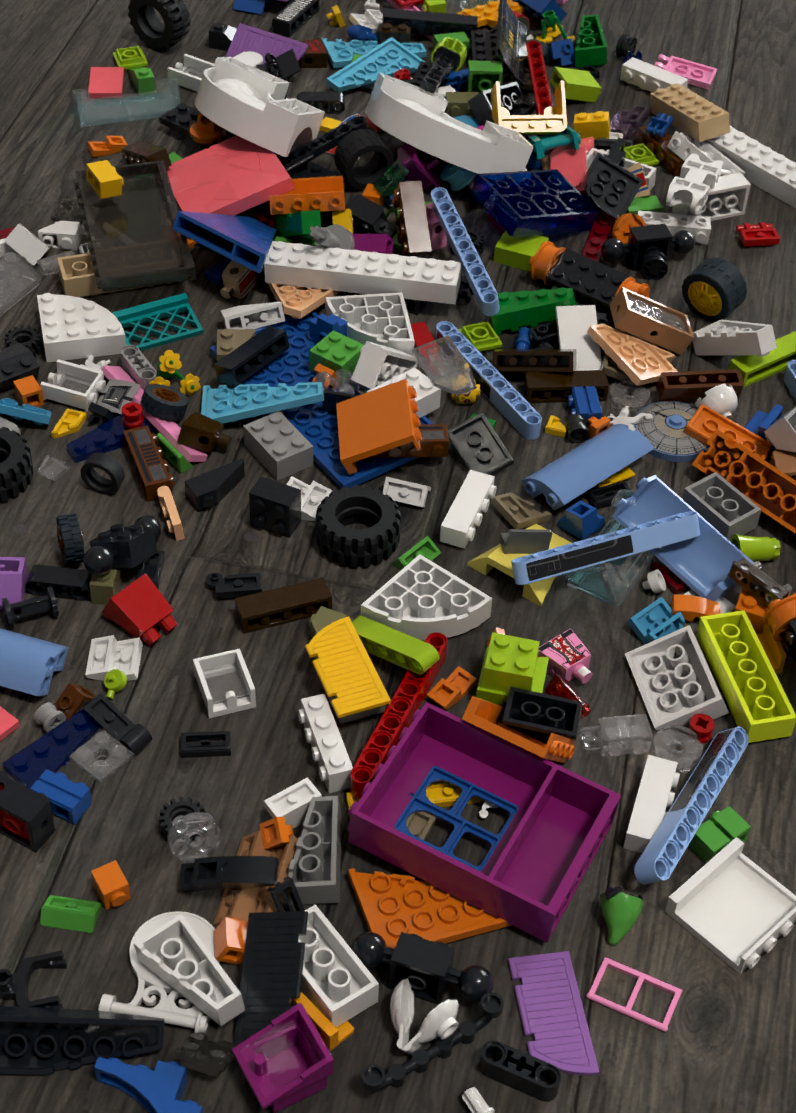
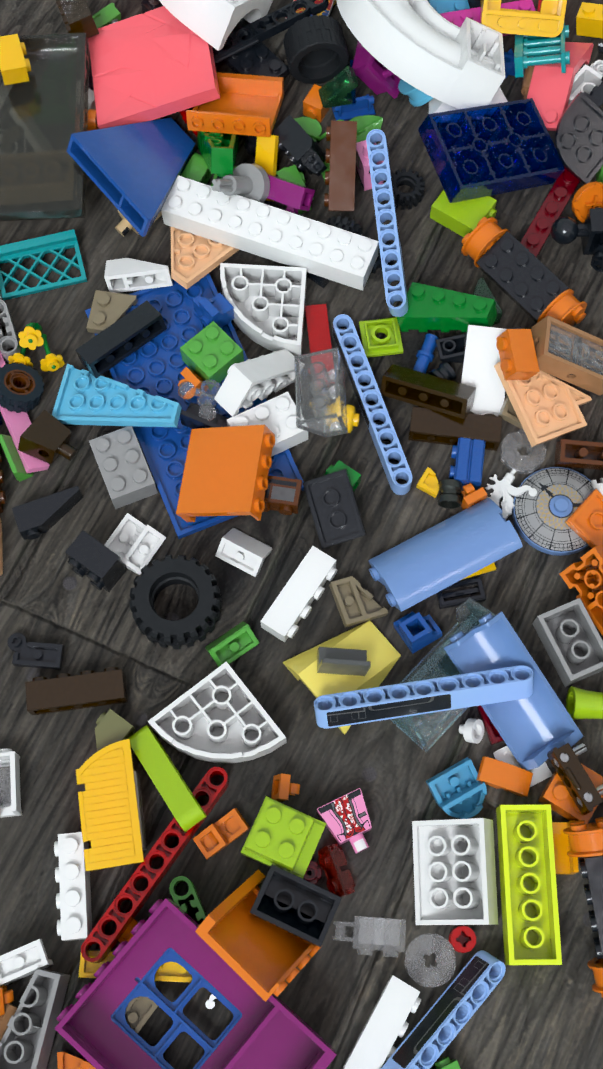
camera: 15 degrees right, 25 degrees up
none -> orange brick [496,329,540,380]

